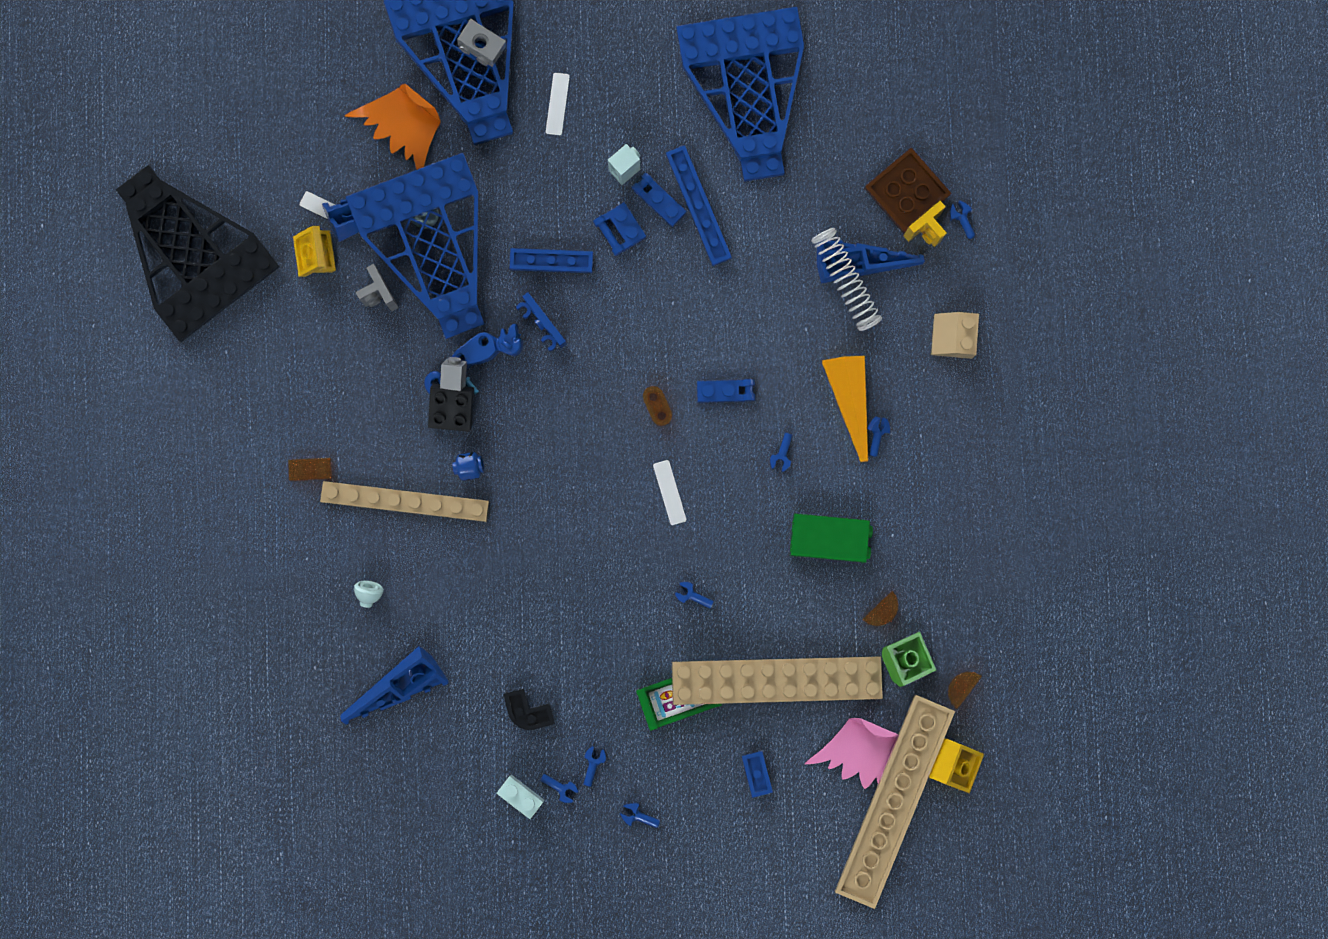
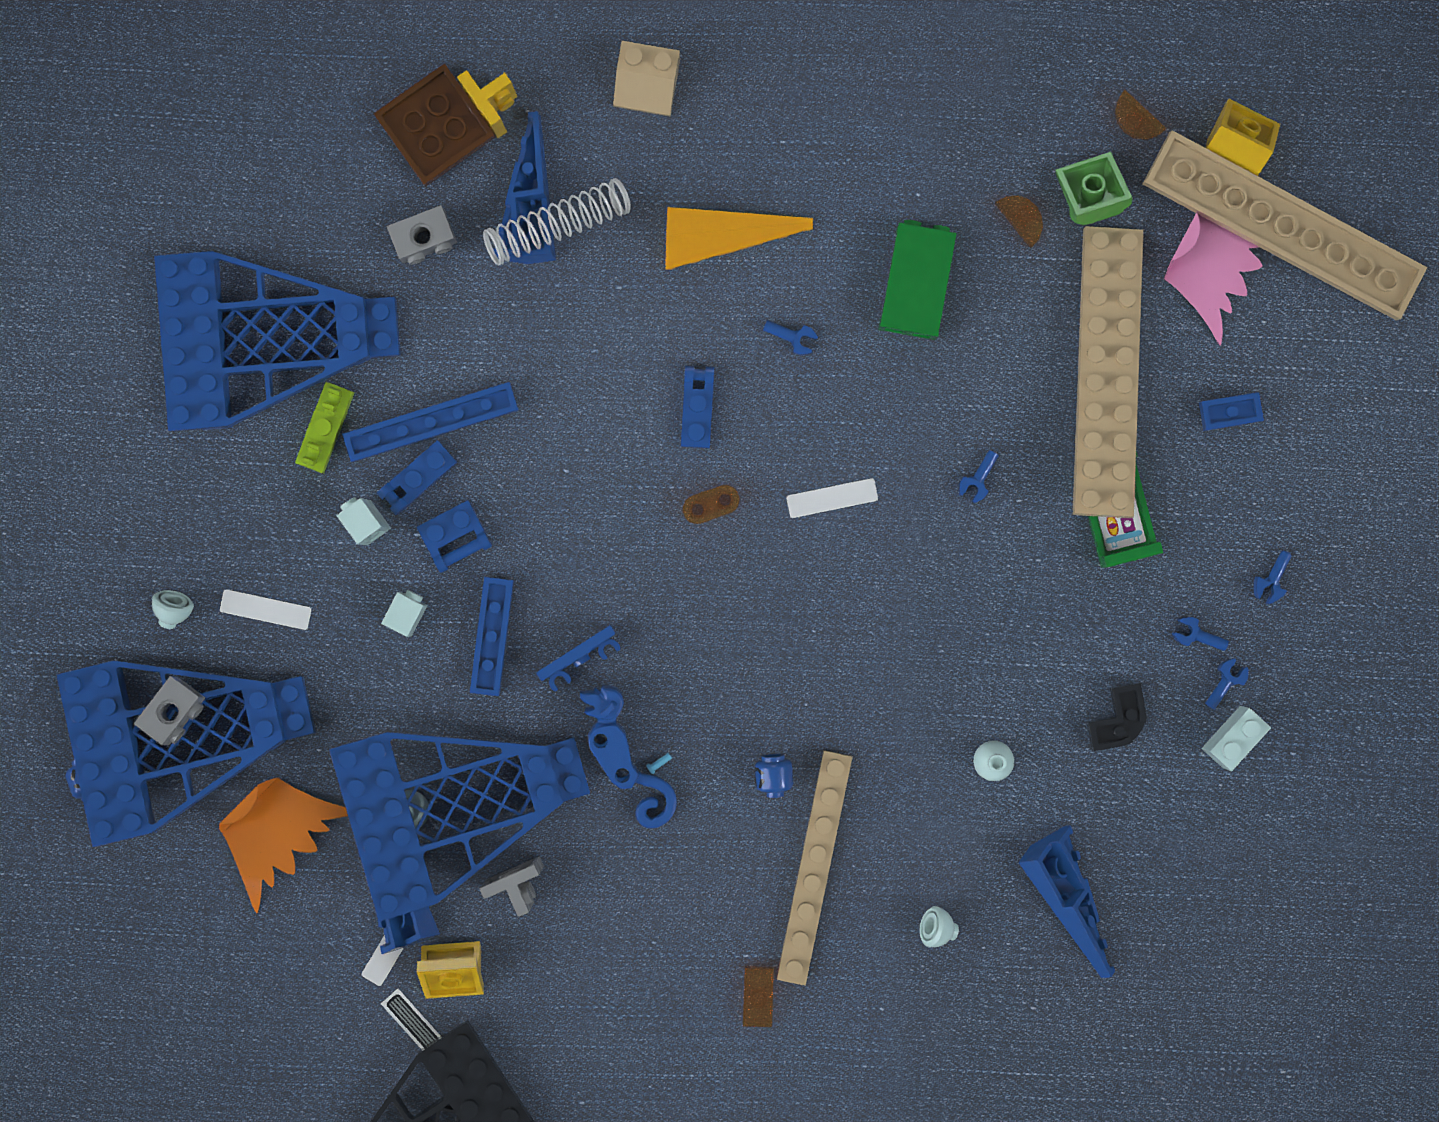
camera: 80 degrees left, 5 degrees up
black brick [428,383,474,432] -> none
light grey brick [440,357,467,391] -> none
blue bar [867,417,890,457] -> none
blue bar [950,201,975,239] -> none
none -> light aqua brick [152,590,194,629]
none -> lime plate [295,382,354,474]
none -> light aqua brick [381,590,428,637]
none -> sticker [381,989,440,1049]
none -> light grey brick [387,205,458,265]
none -> light aqua brick [974,741,1014,781]

